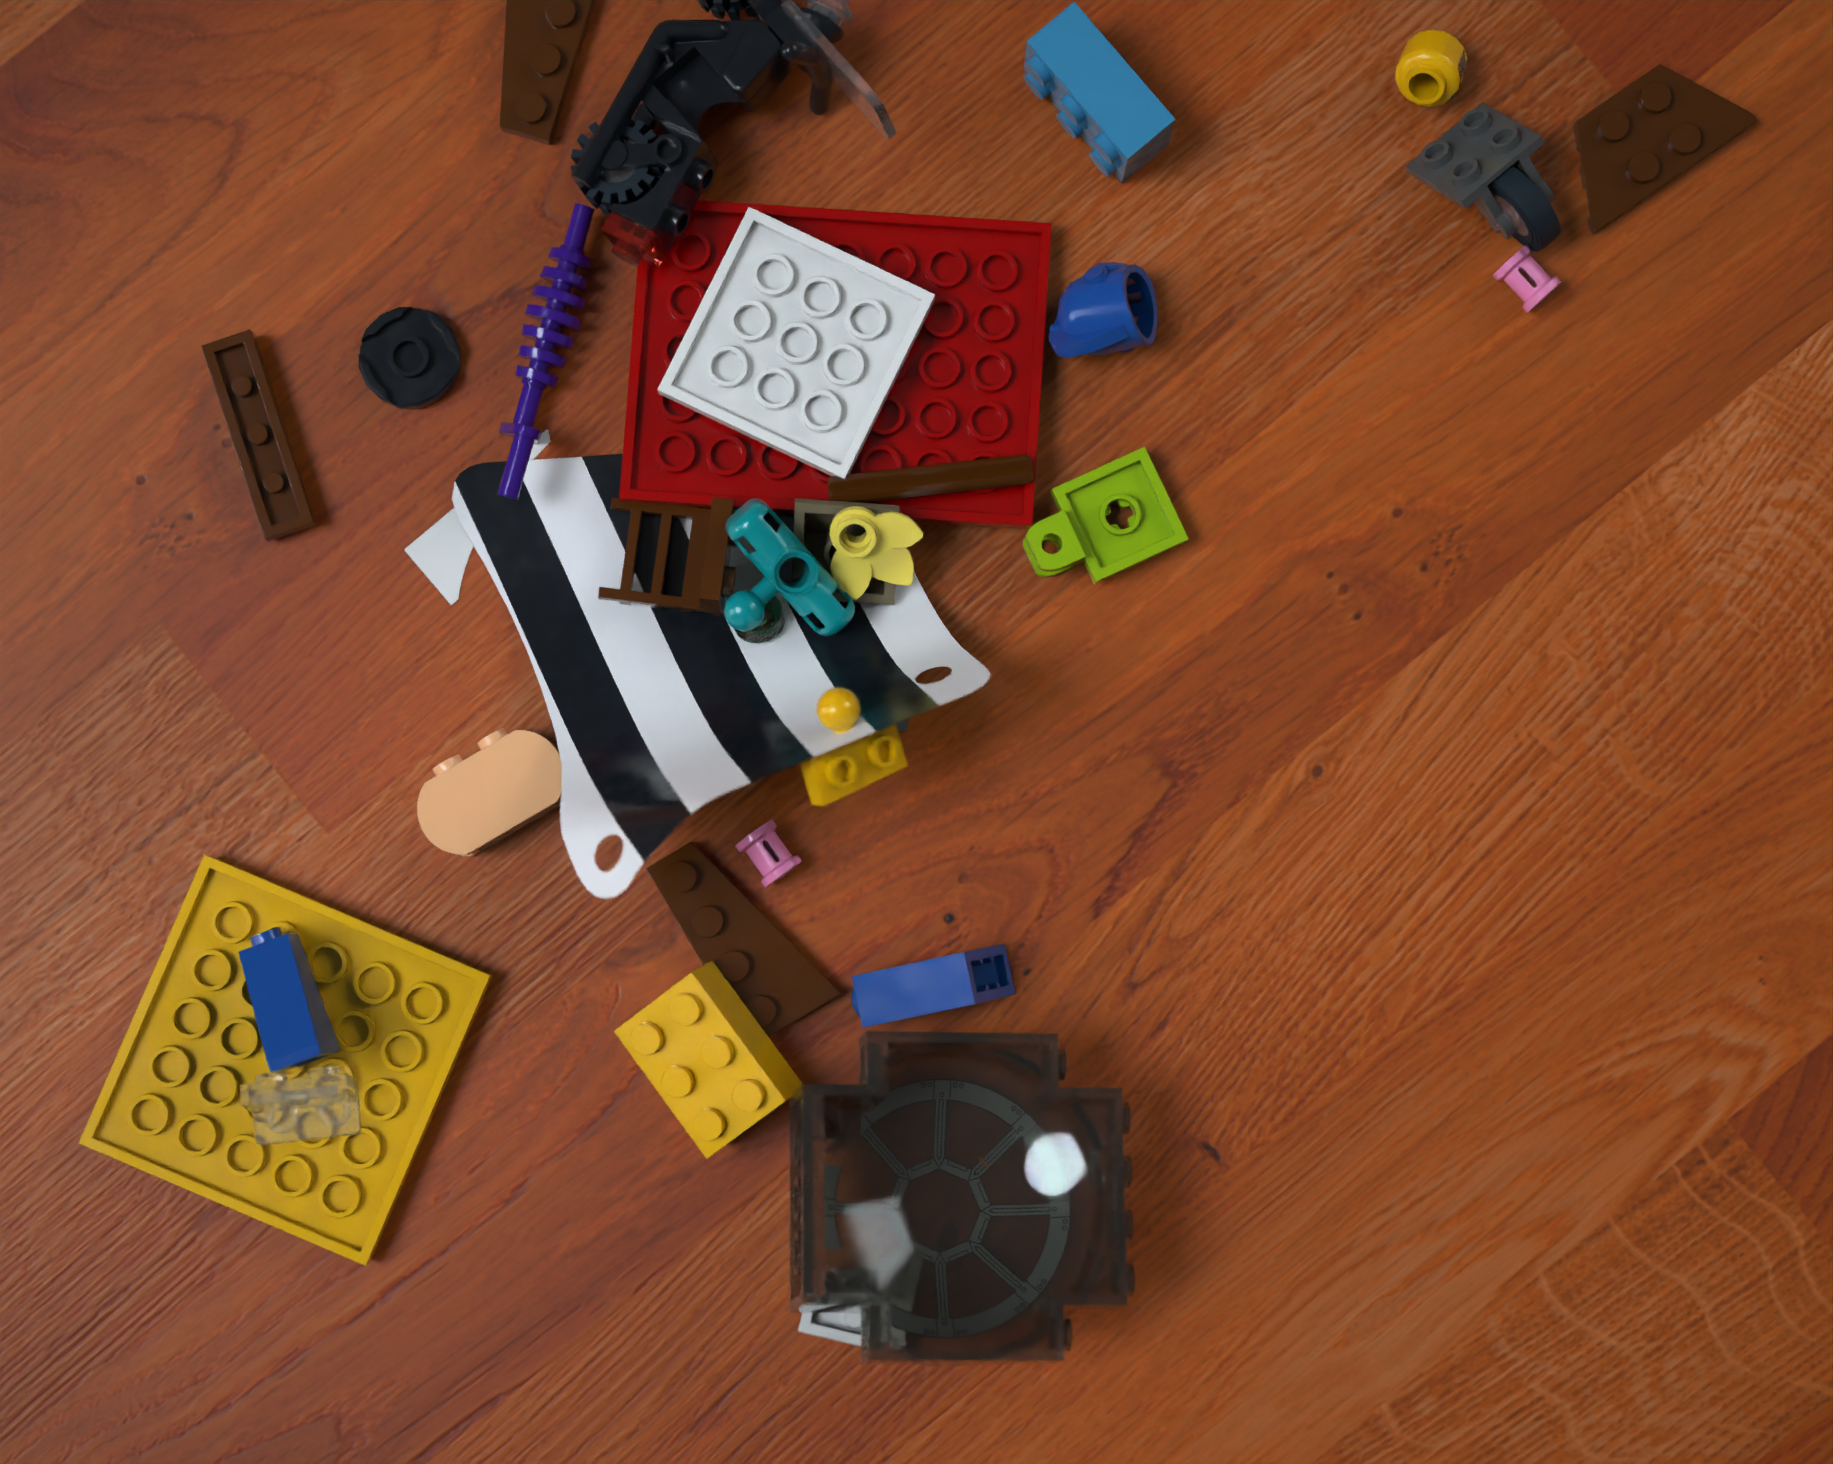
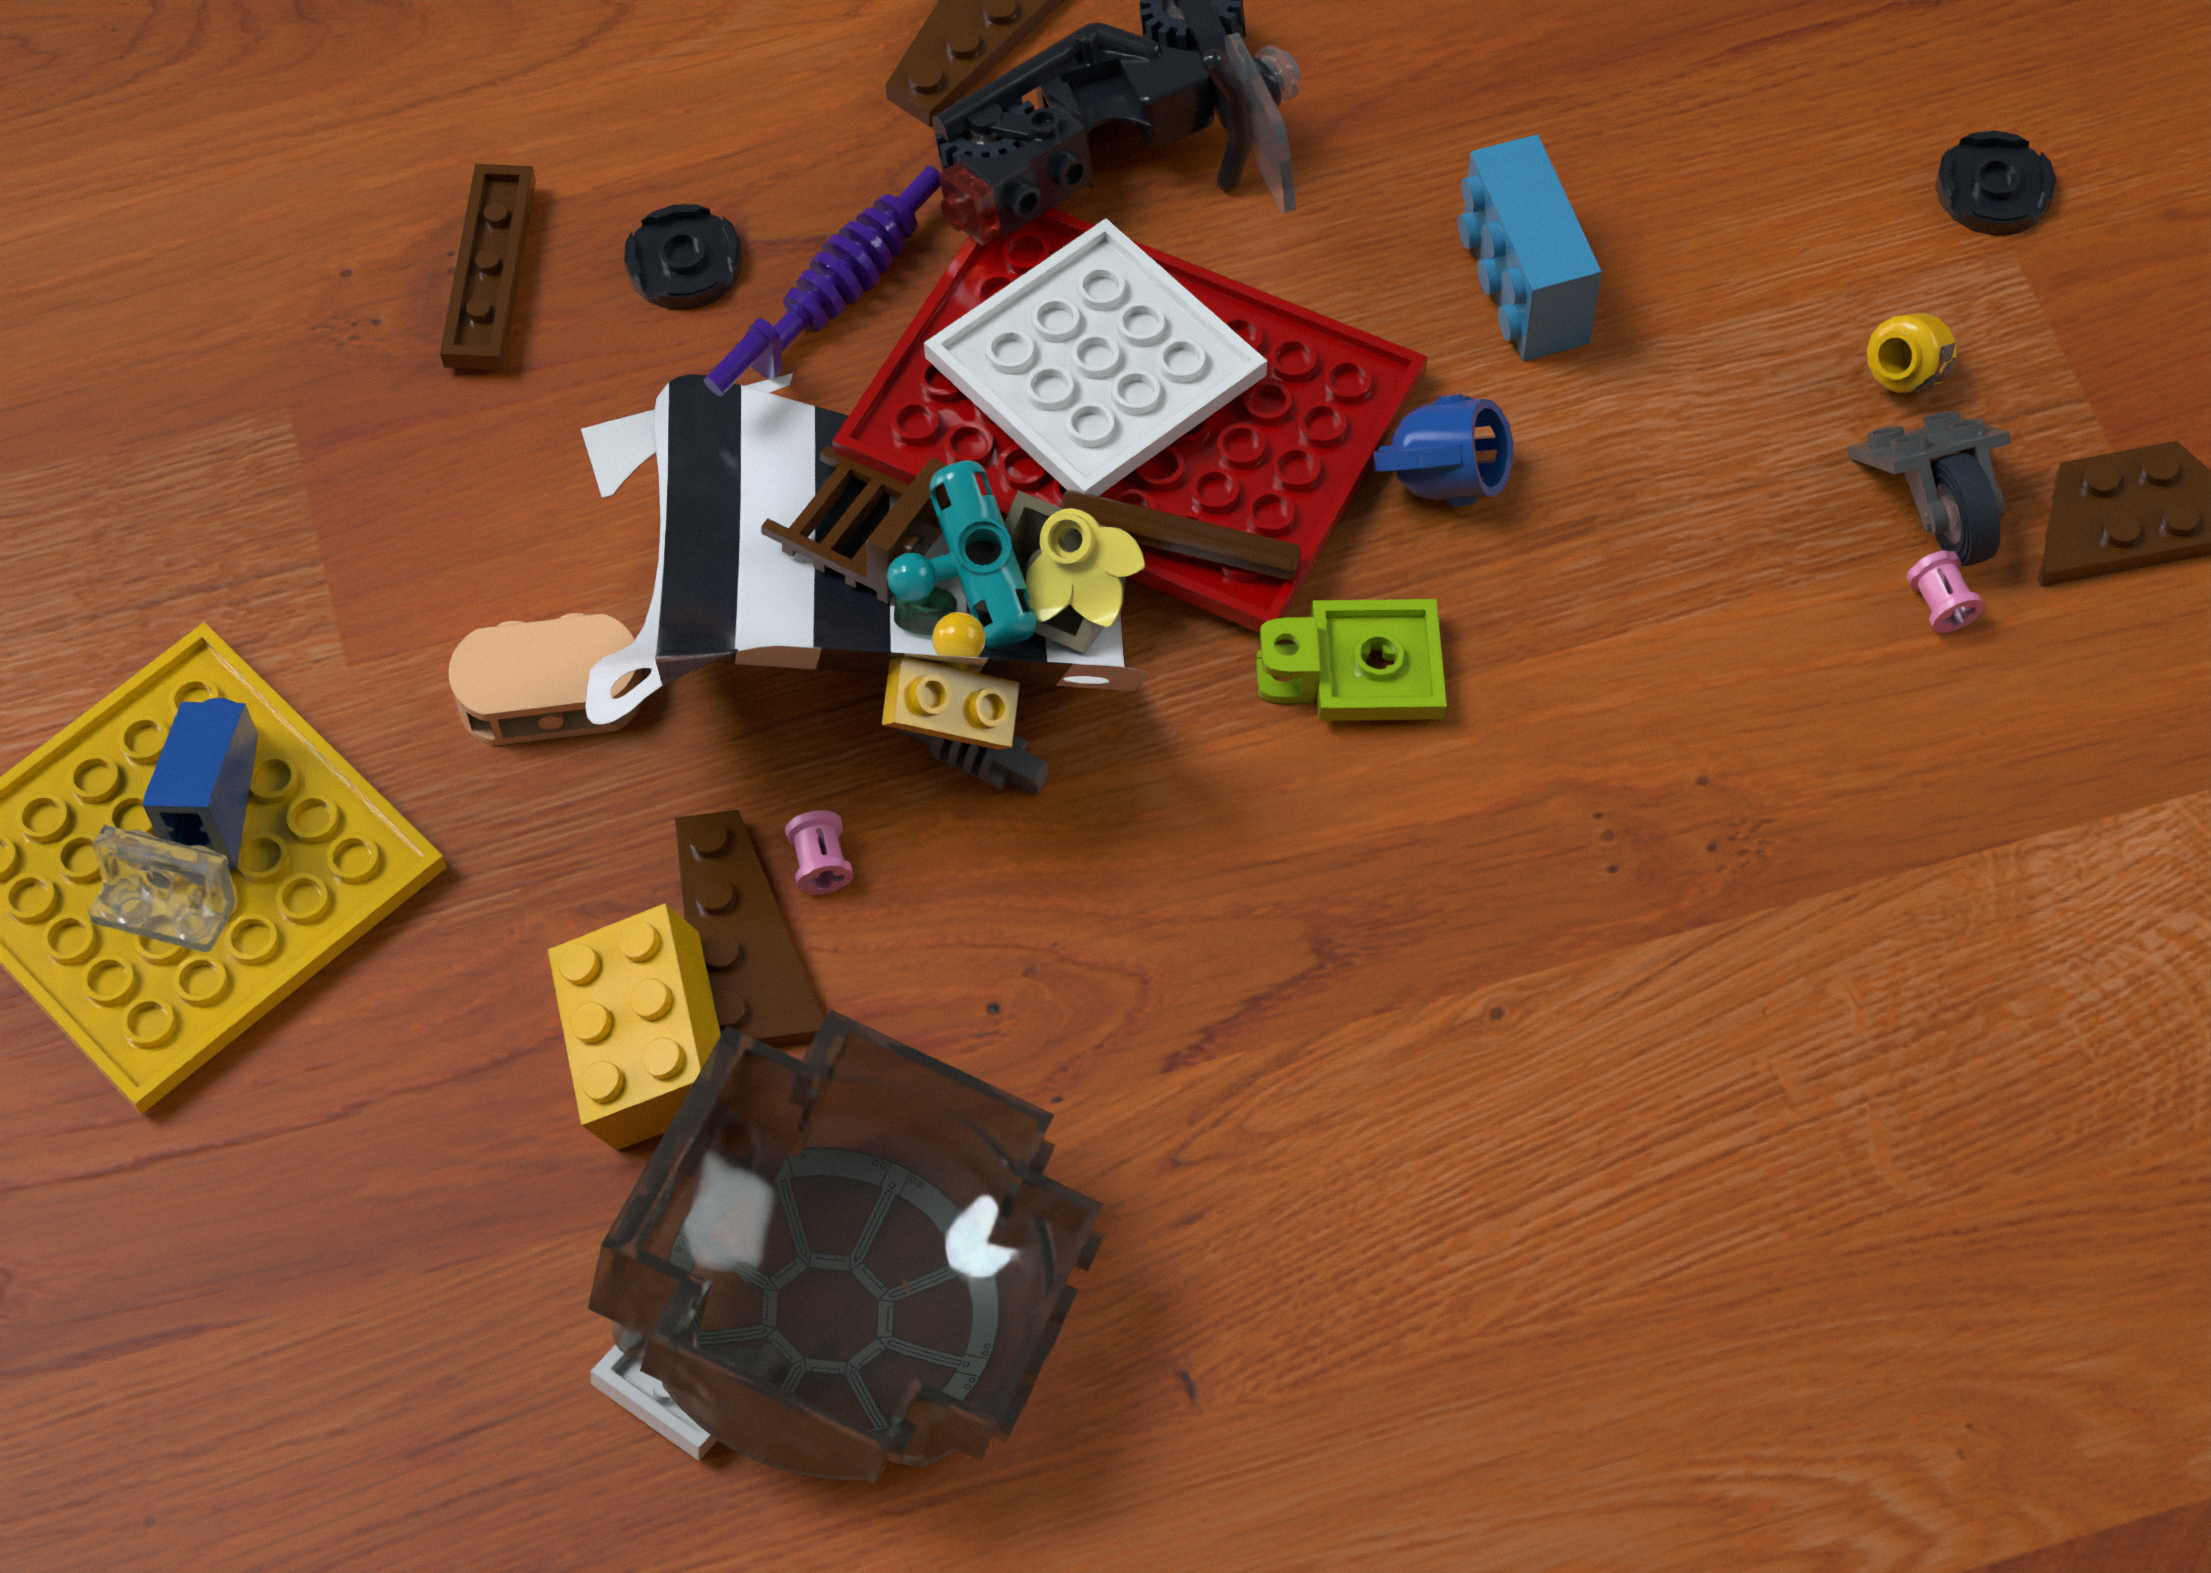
camera: 20 degrees right, 25 degrees down
blue slope [851,944,1016,1028] -> none

